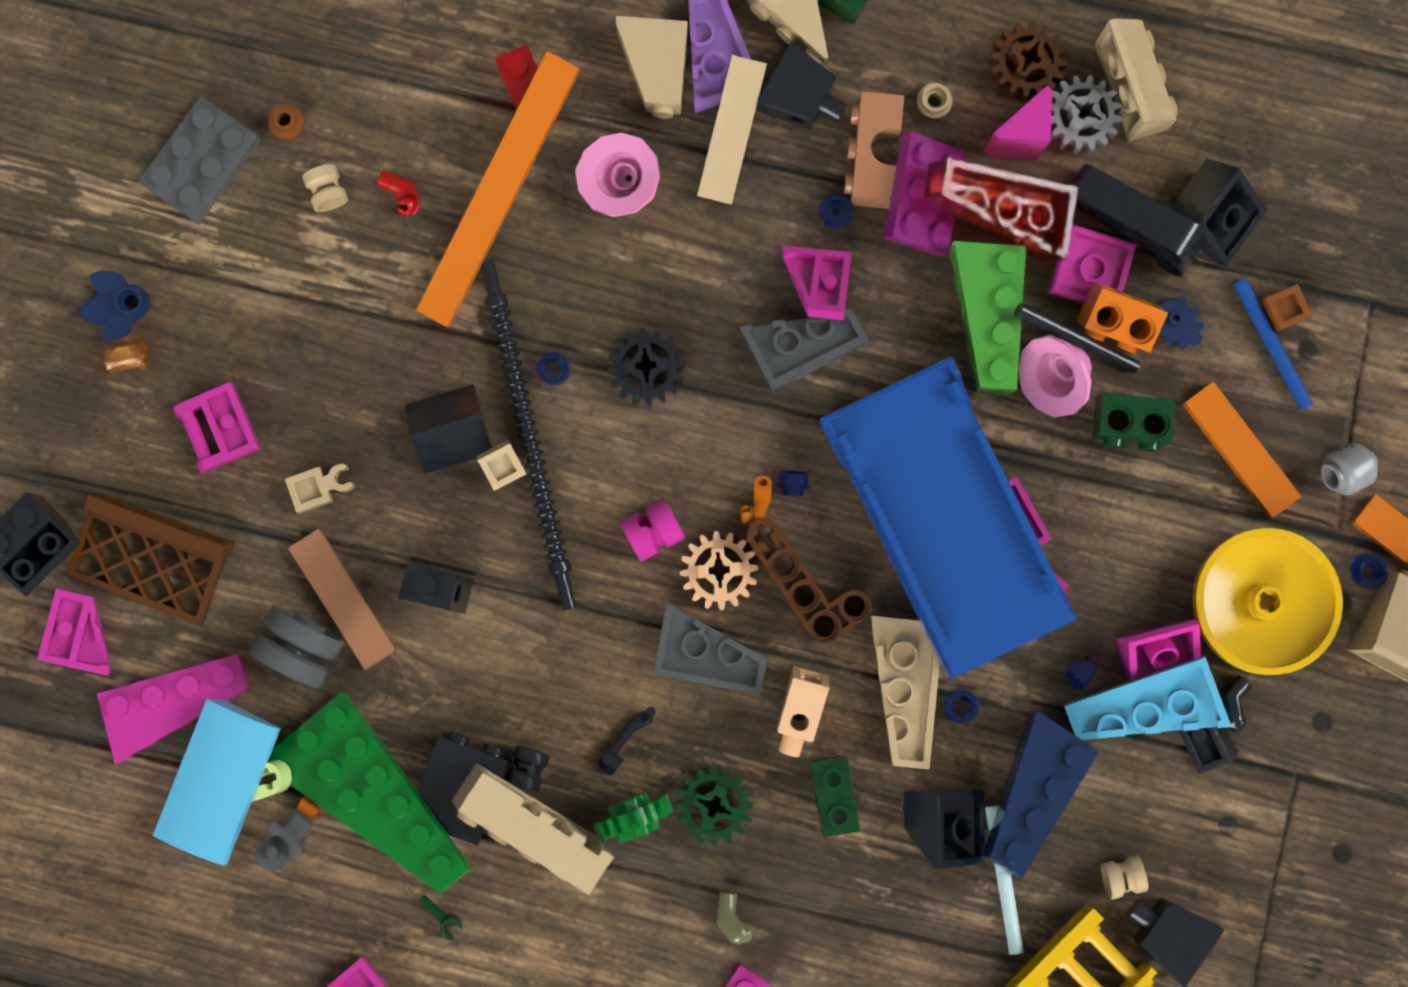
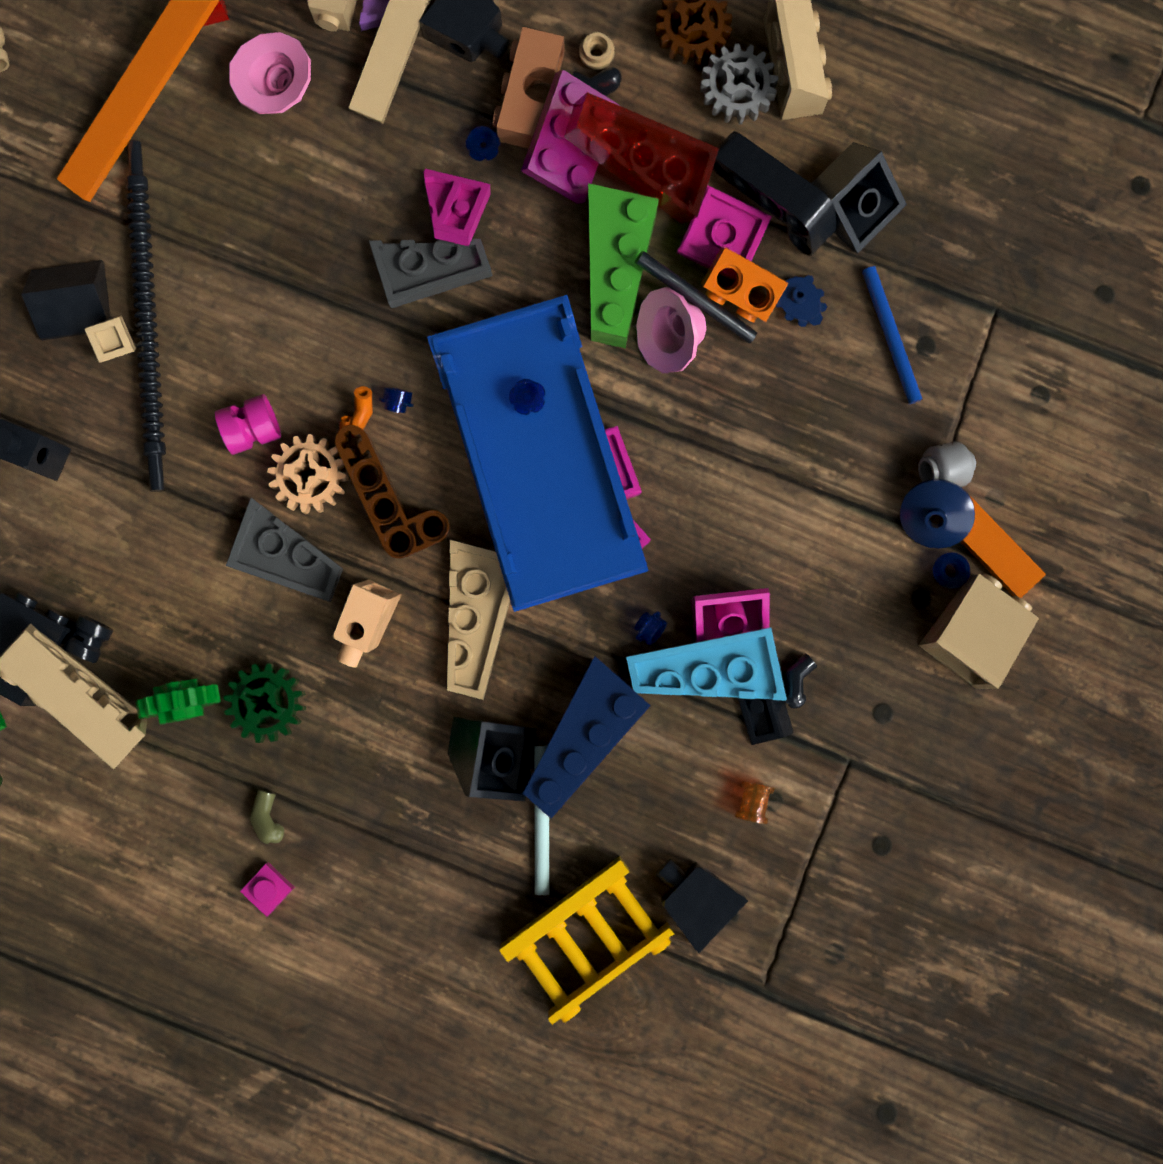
camera: 10 degrees right, 0 degrees up
red arm [377,170,420,216] -> none
clear blue bush [537,352,571,386] -> none
black piece [598,707,656,775] -> none
black gear [607,328,685,408] -> none
dark green brick [809,755,860,837] -> none
clear blue bush [944,690,979,723] -> none
dark pink slope [983,85,1052,160] -> none
dark green brick [1092,392,1176,452] -> none
tan wheel [1101,855,1148,900] -> none
orange tile [1182,381,1302,519] -> none
yellow dish [1192,528,1343,675] -> none
dark orange plate [1261,284,1313,332] -> none
none -> clear blue plate [509,379,546,415]
none -> black arm [572,67,622,96]
none -> clear orange bush [735,781,775,824]
none -> dark blue dish [900,479,975,548]

